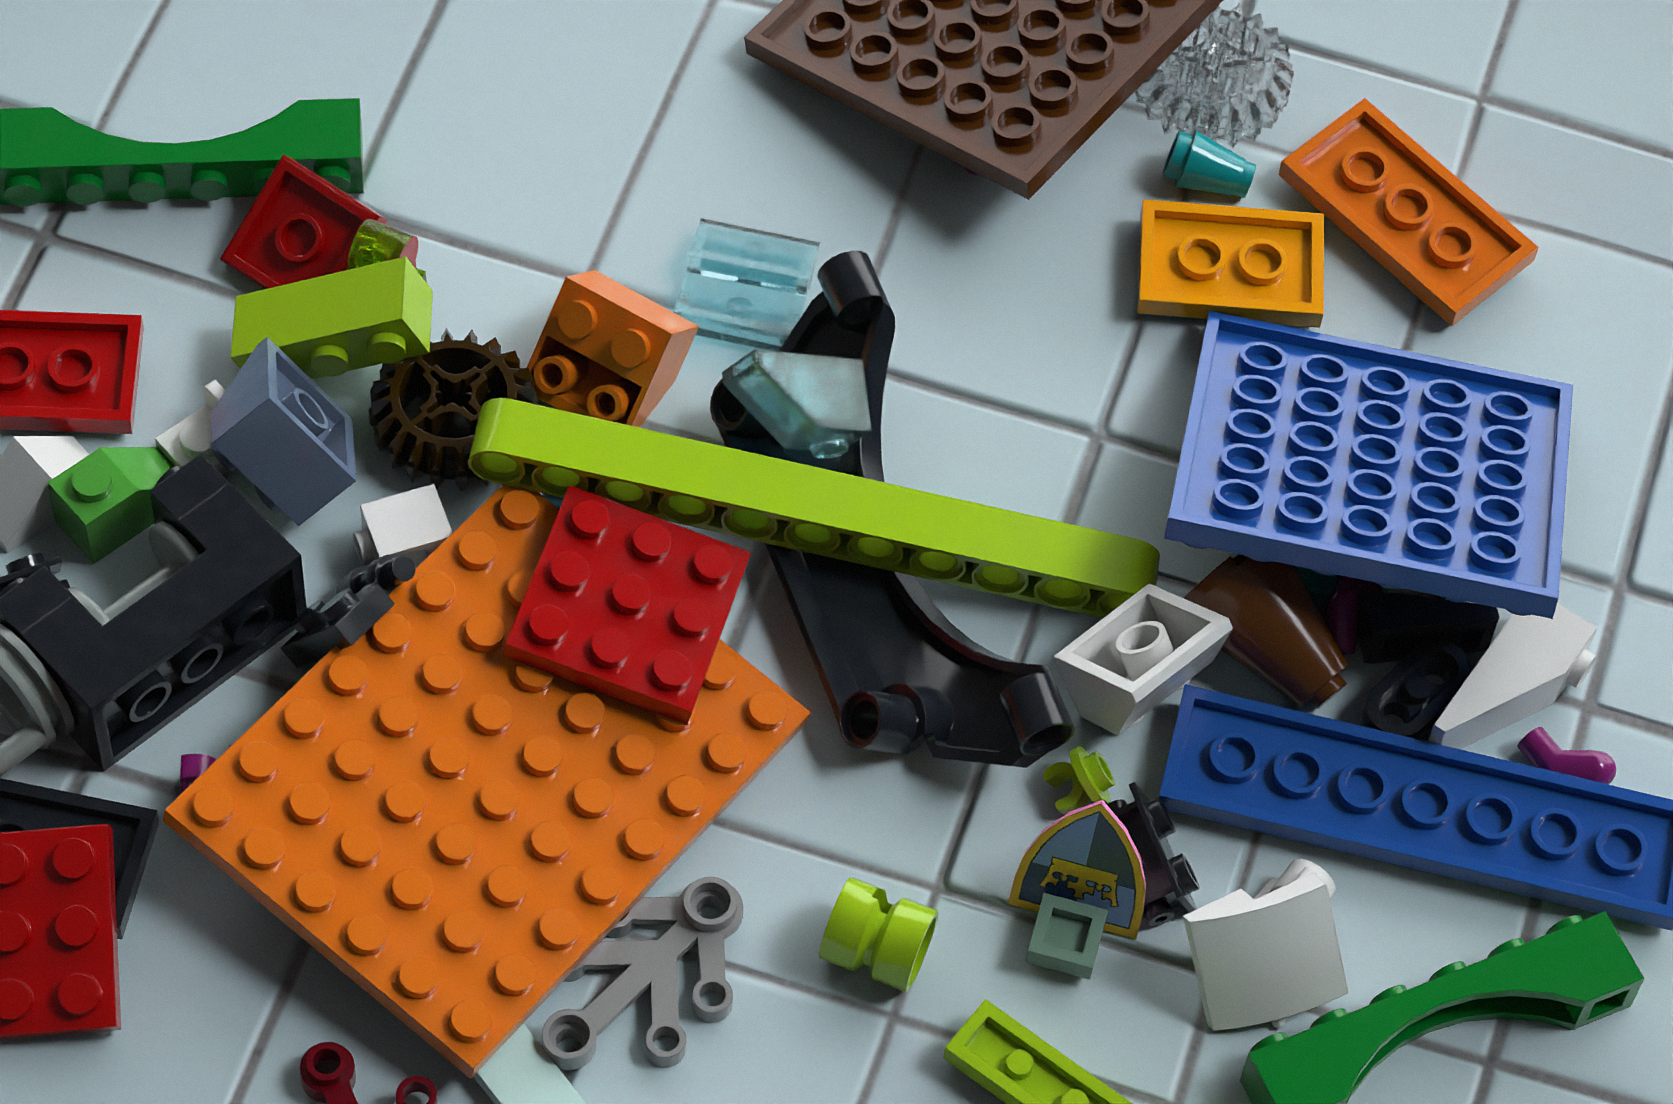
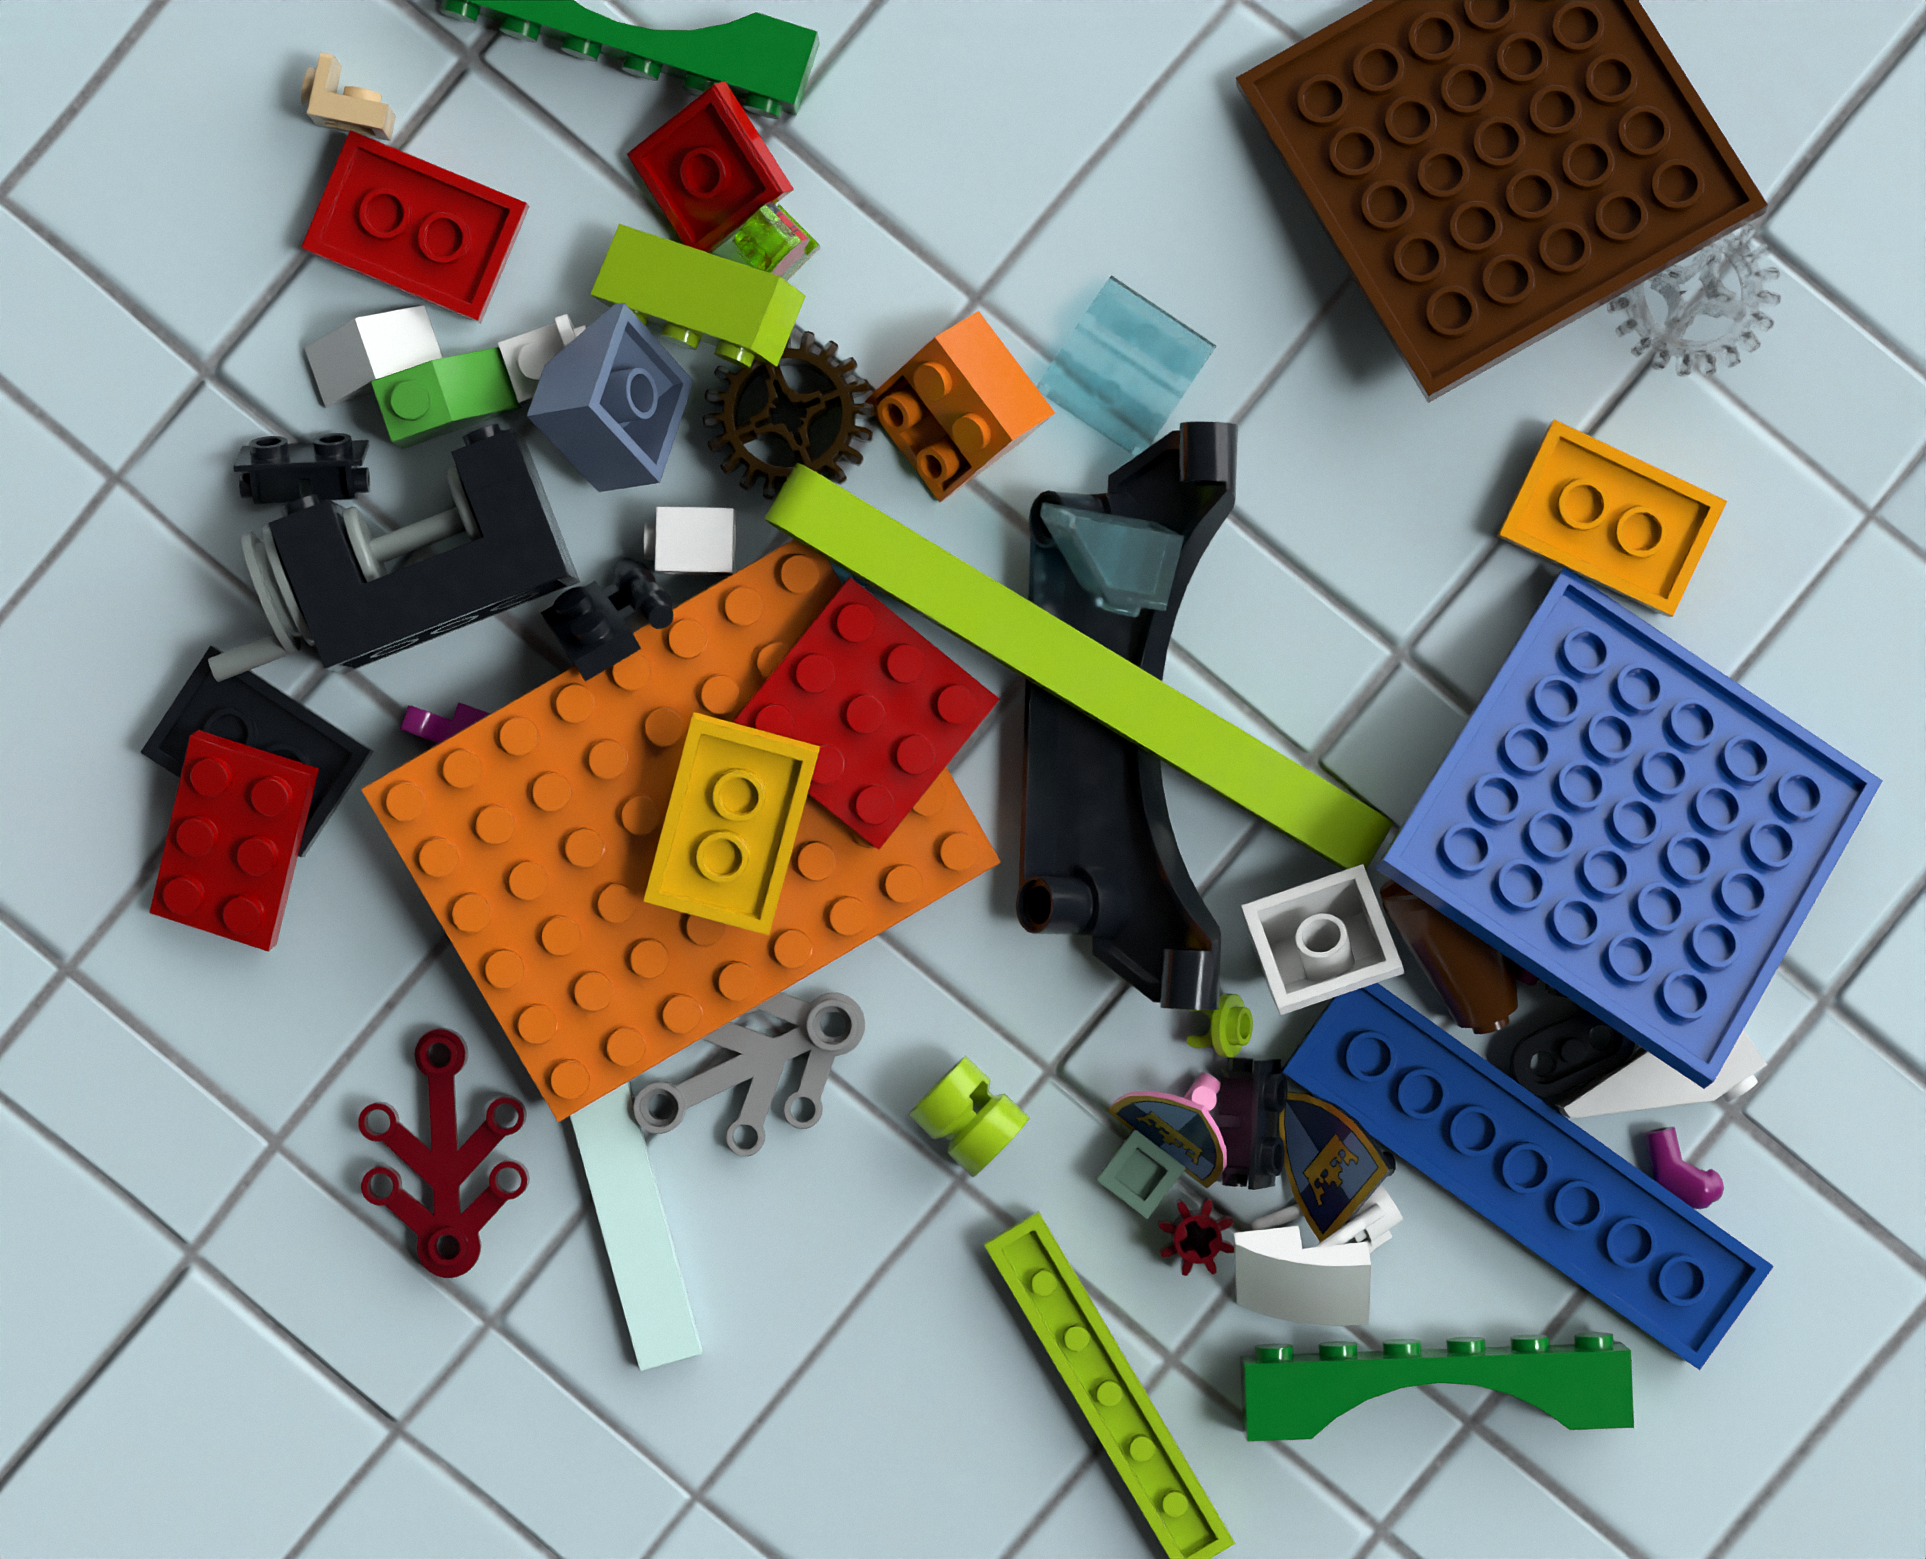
camera: 30 degrees right, 30 degrees up
teal cone [1163,130,1256,198] -> none
orange plate [1278,98,1539,326] -> none
none -> yellow plate [643,712,820,936]
none -> dark red gear [1157,1197,1234,1276]
none -> shield [1279,1092,1396,1243]

